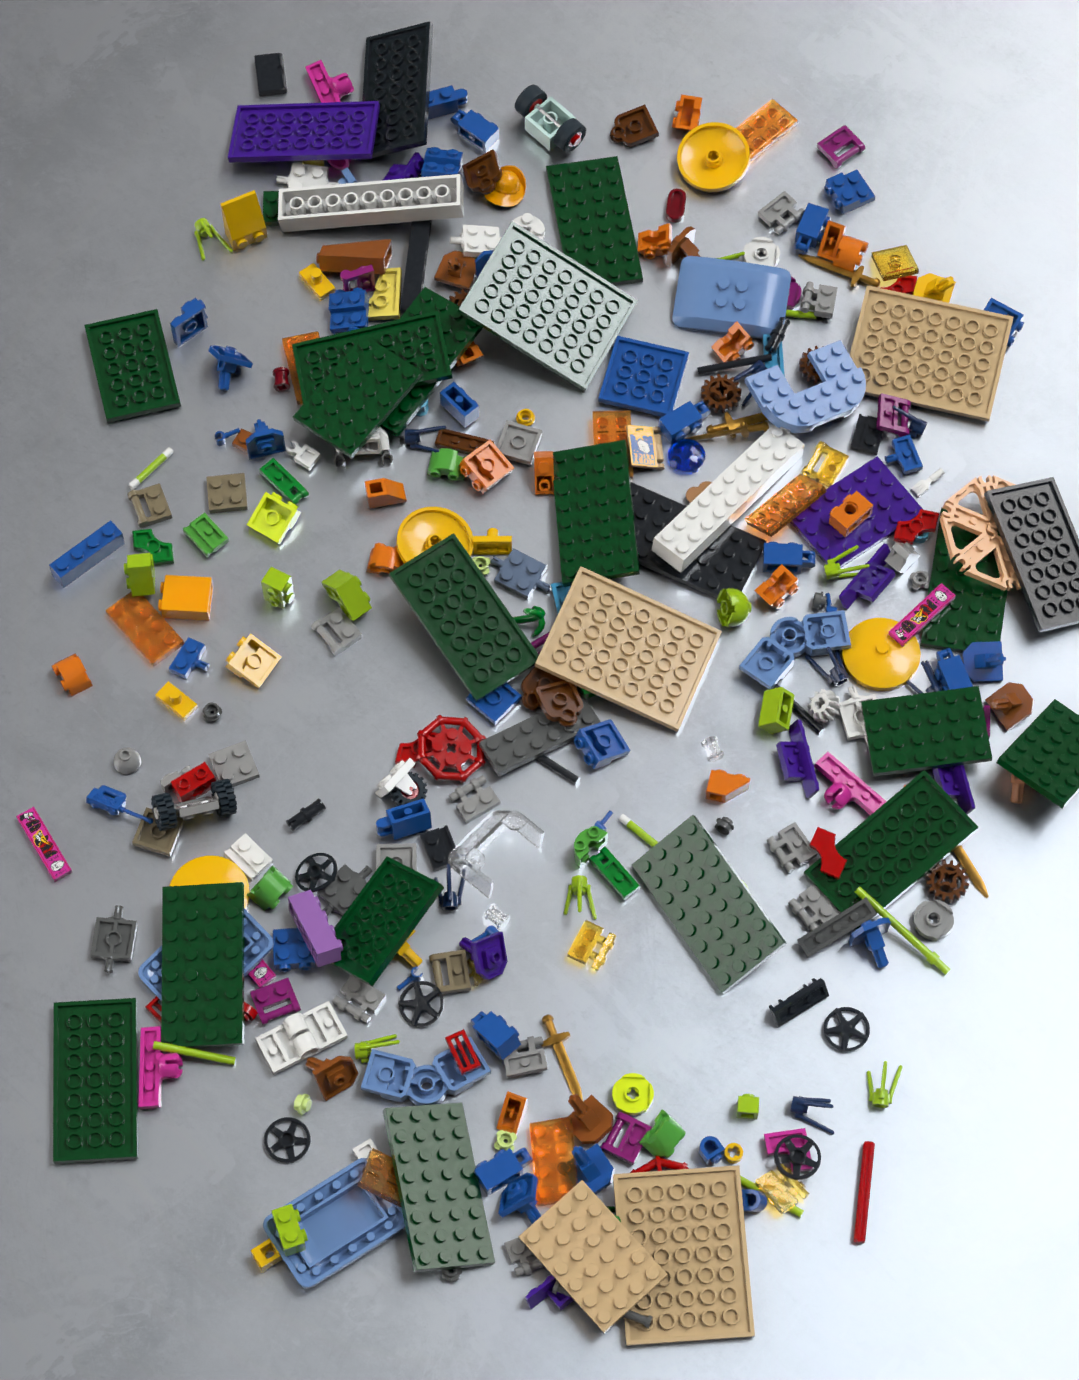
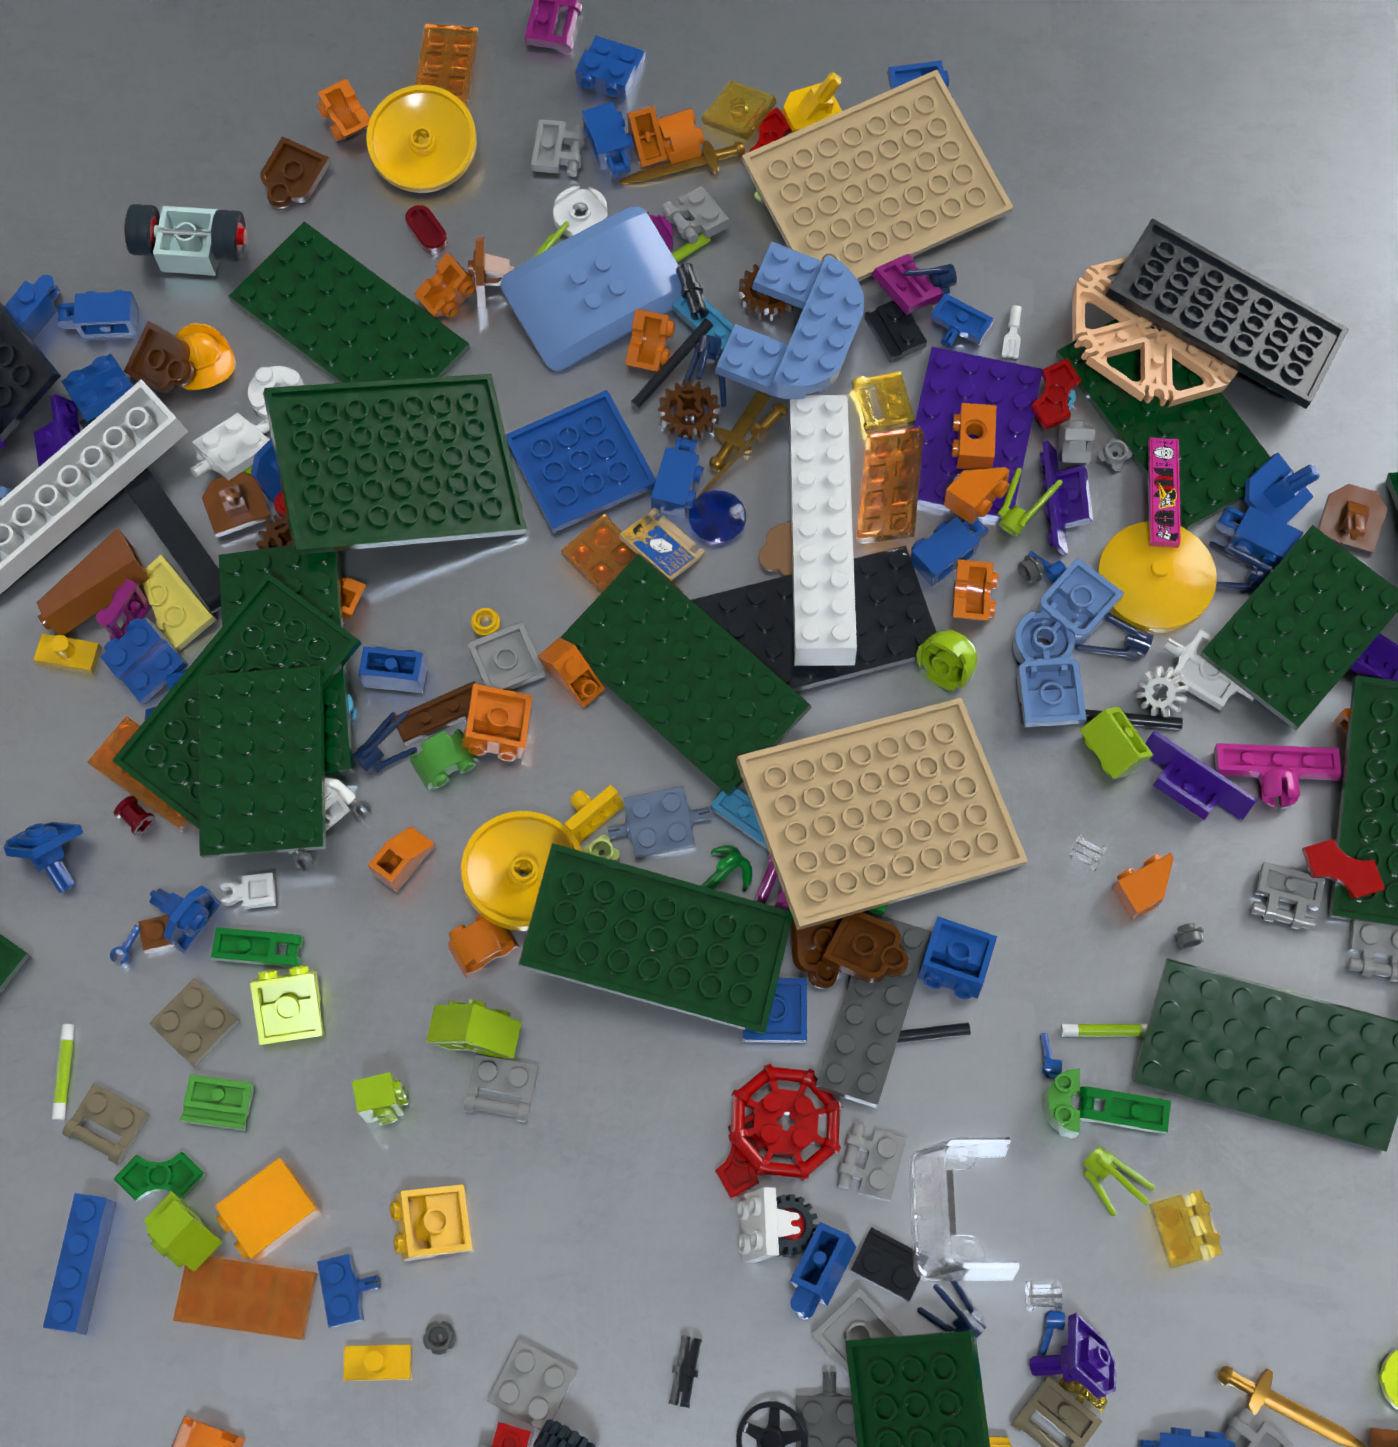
camera: 40 degrees left, 5 degrees up
none -> orange slope [944,467,1010,524]

